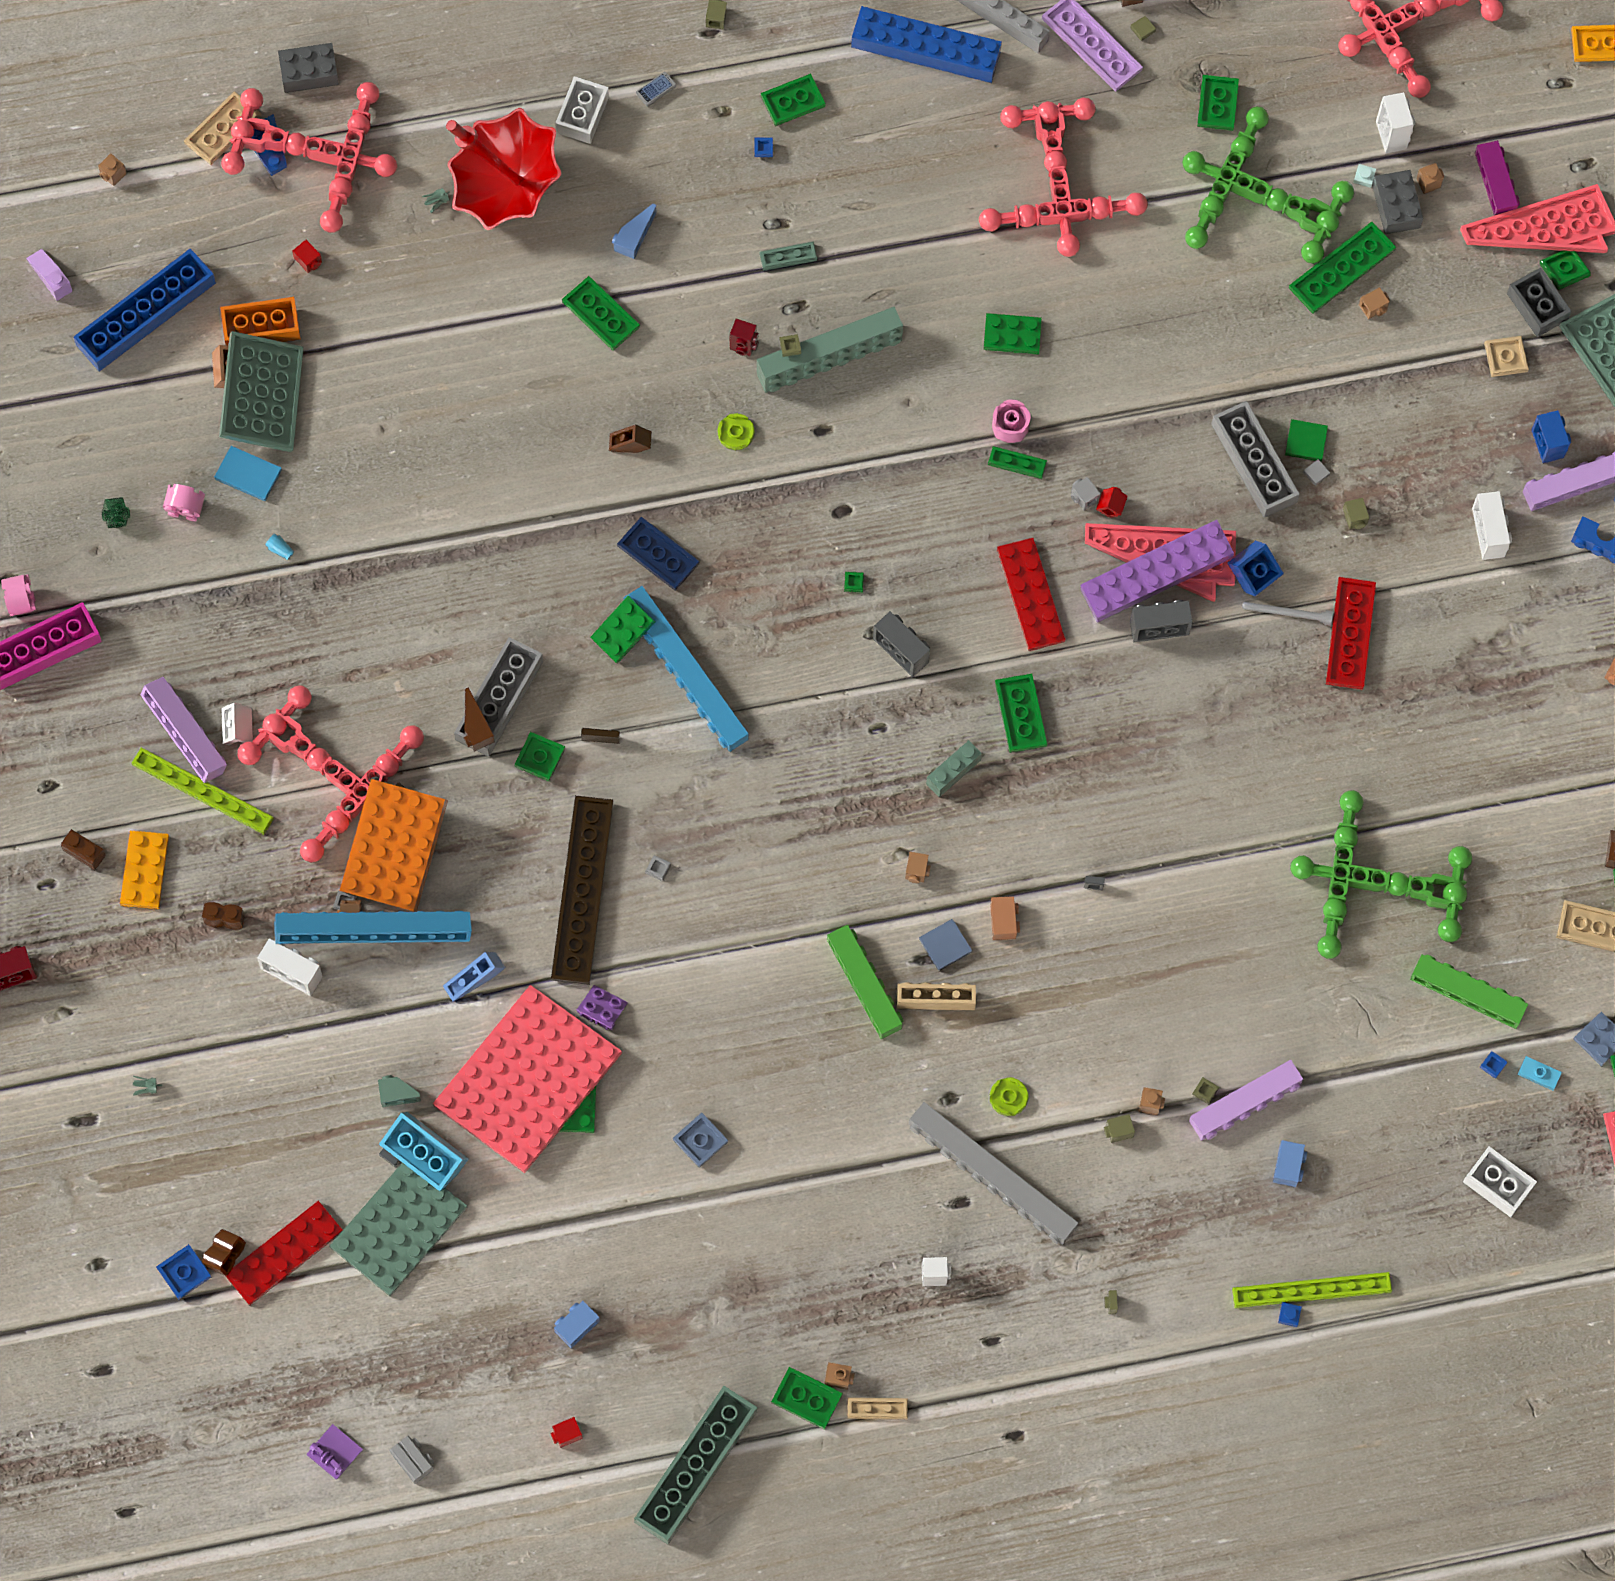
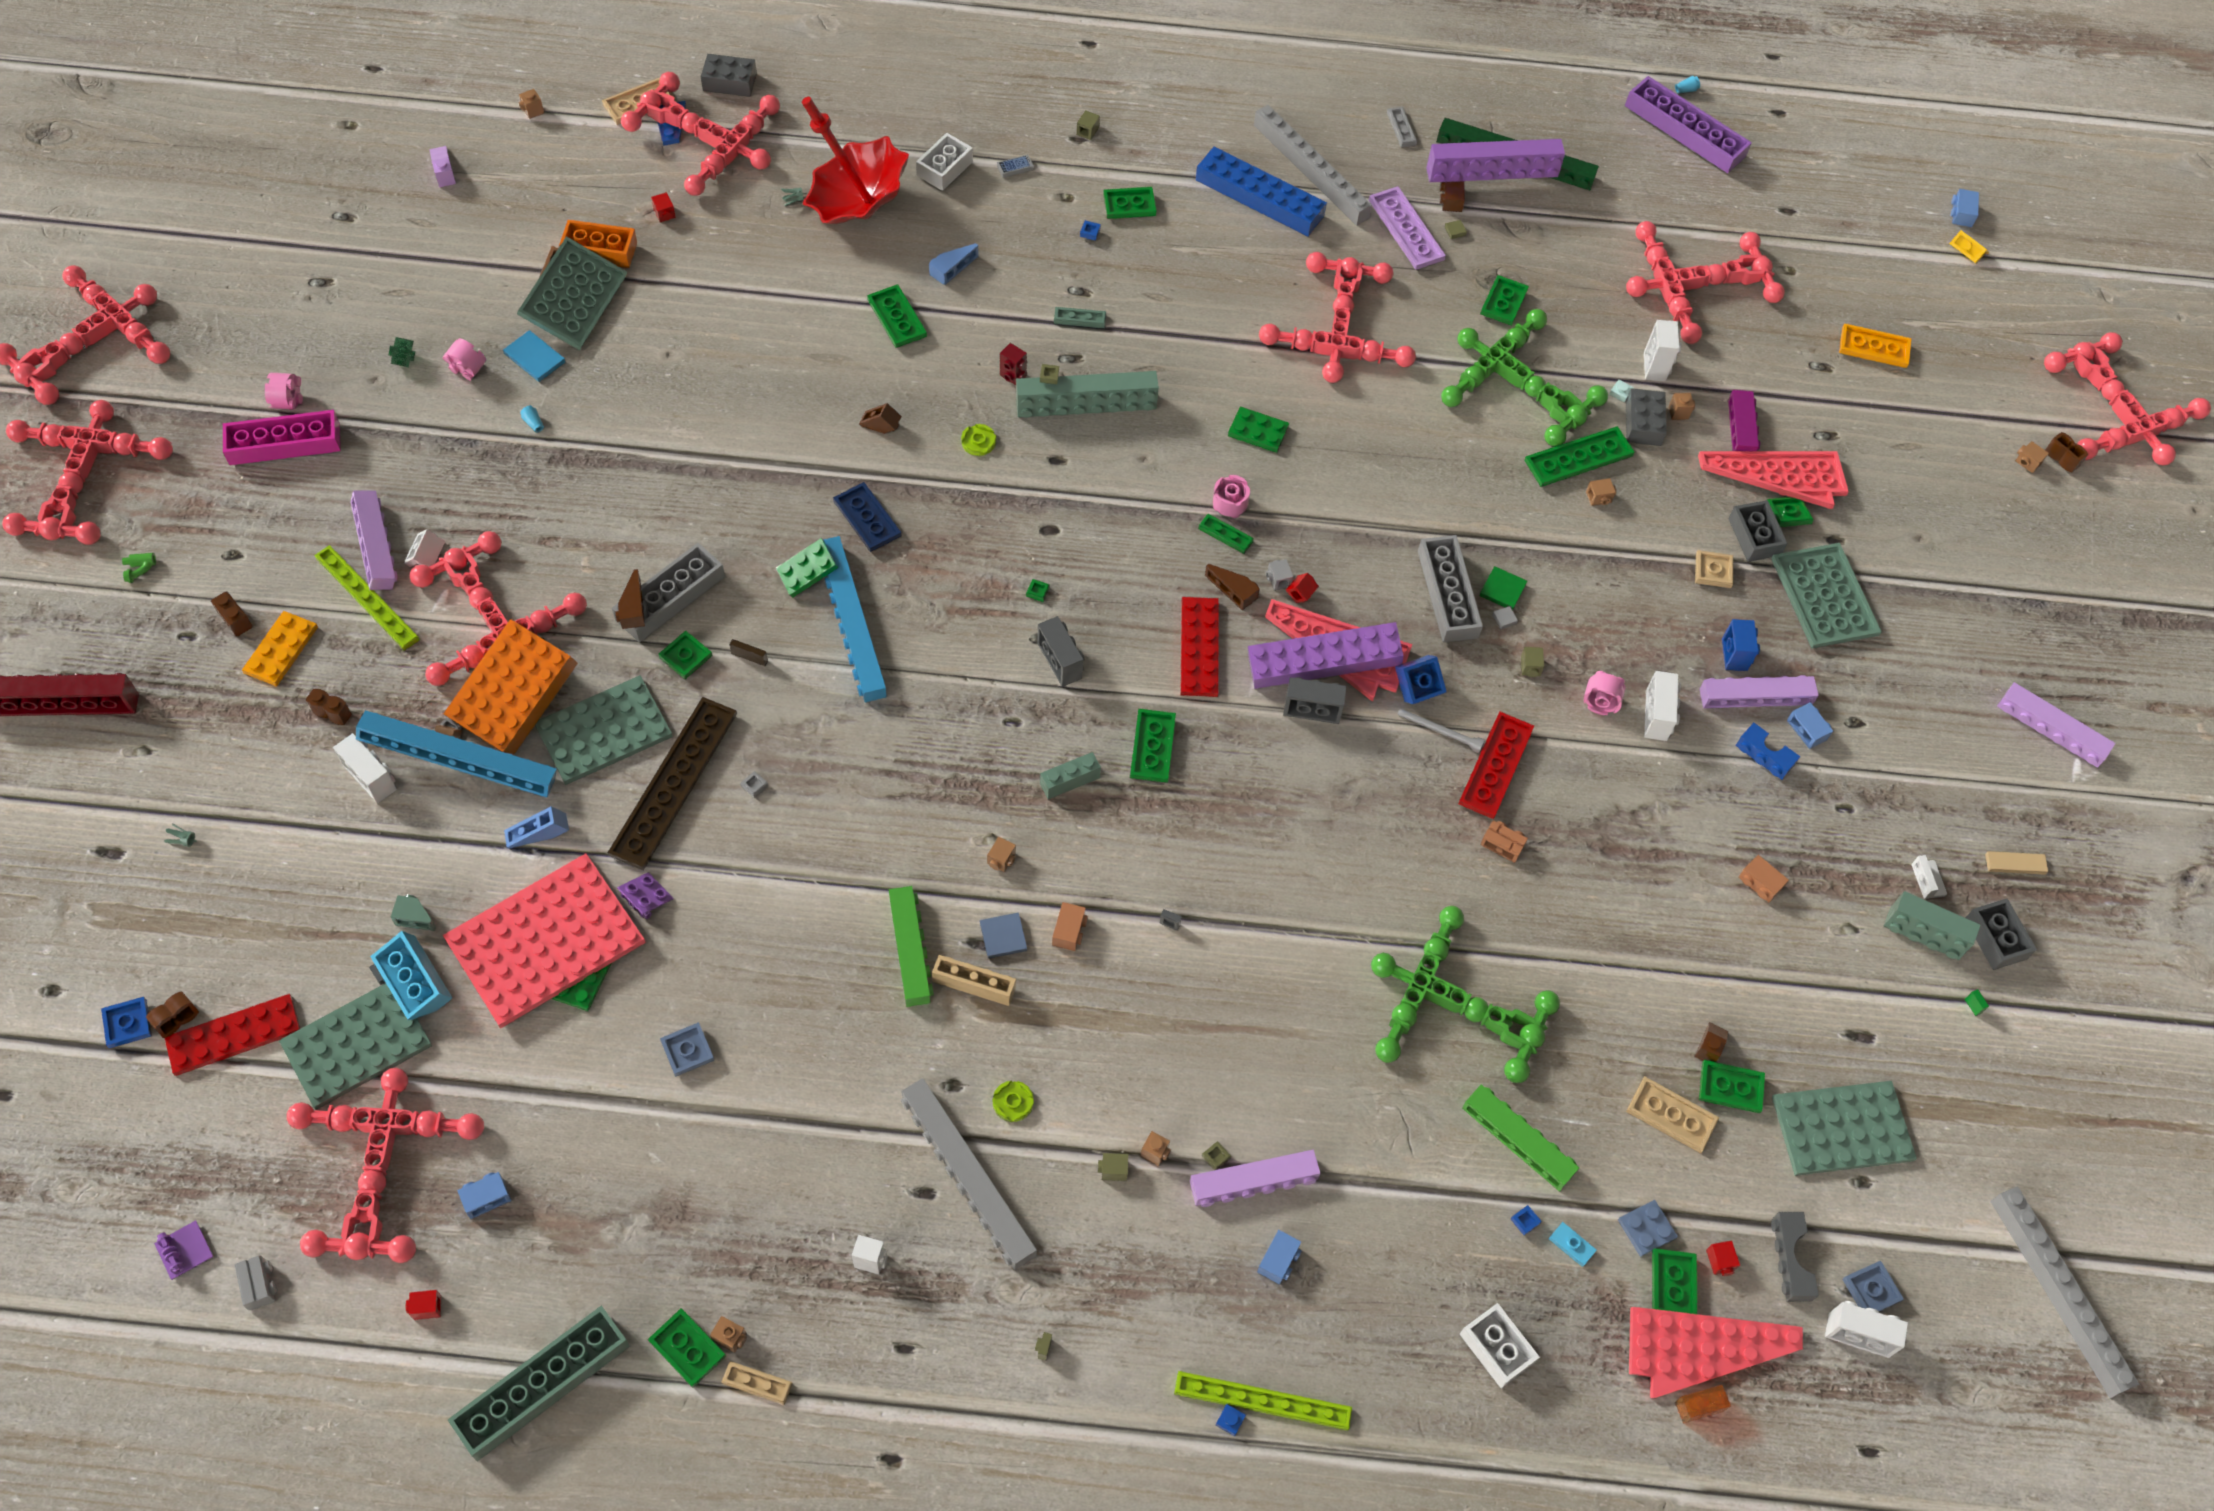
camera: 15 degrees right, 10 degrees down
blue brick [73,248,216,372] -> none
none -> coral piece [287,1068,484,1263]
none -> sand green plate [535,675,673,785]
none -> reddish brown slope [1205,564,1260,610]
none -> nougat brick [1480,820,1528,863]
none -> bright pink brick [1584,671,1625,715]

